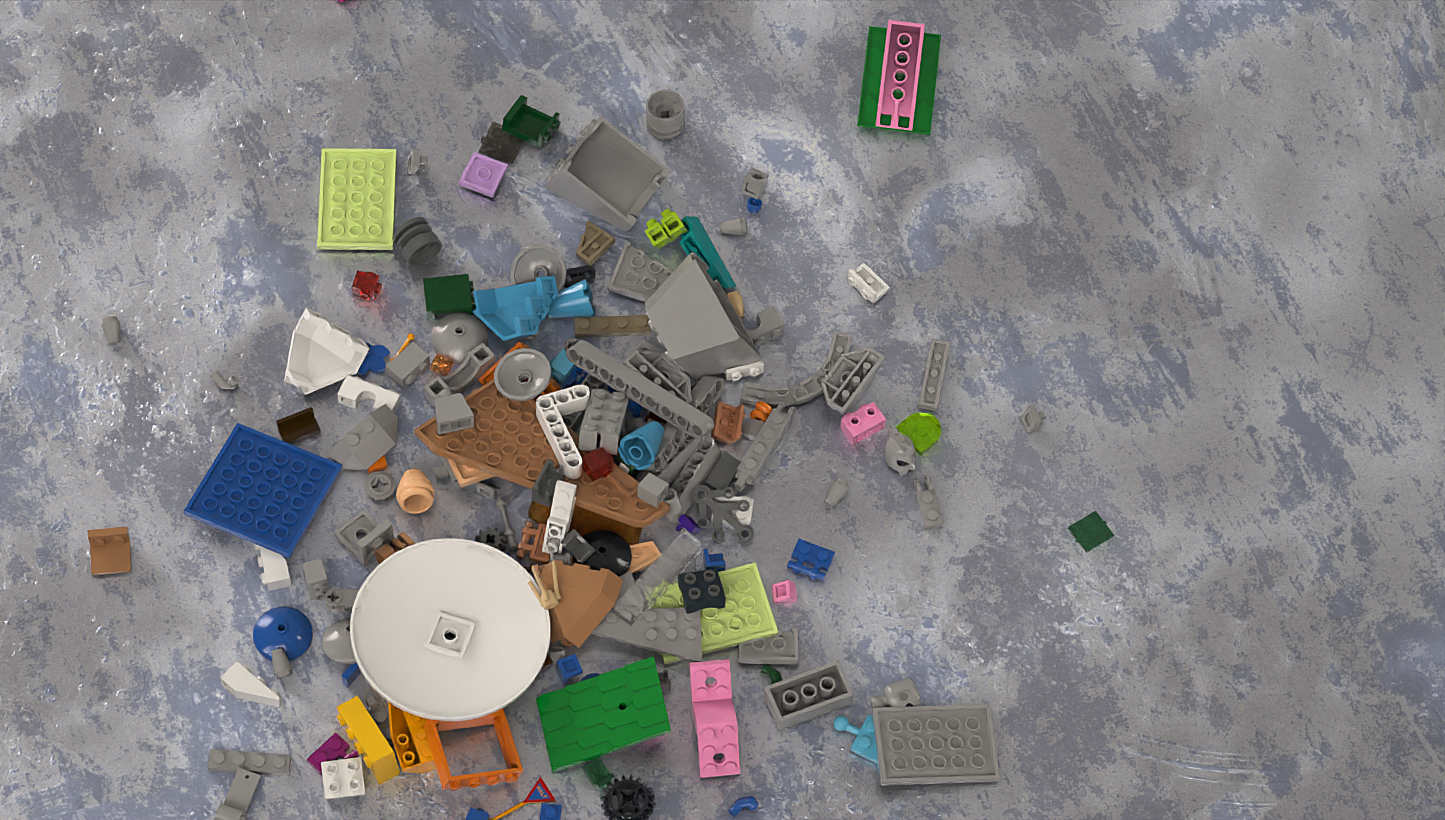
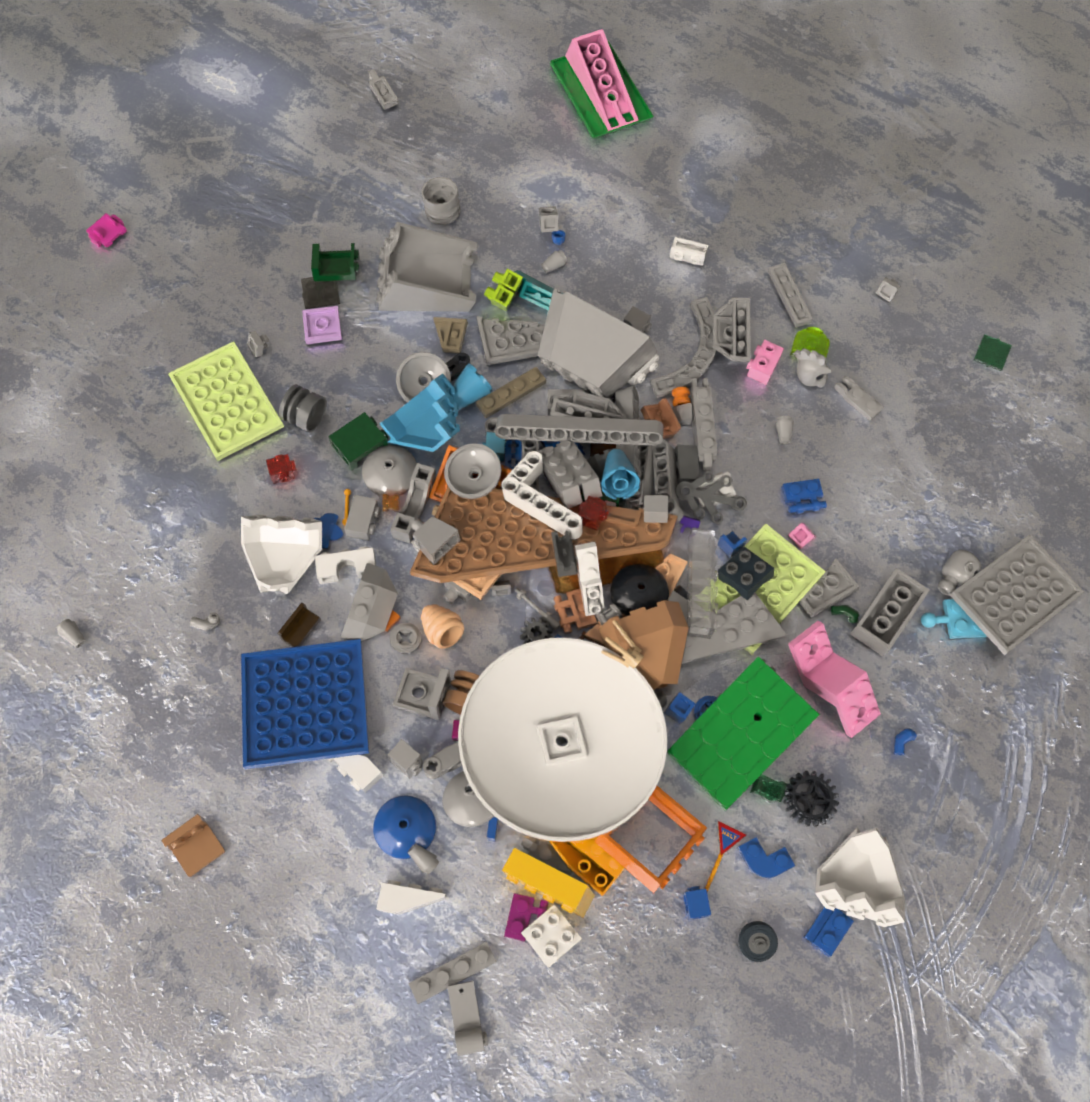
camera: 30 degrees left, 5 degrees up
dark grey panel [560,529,595,563] -> none

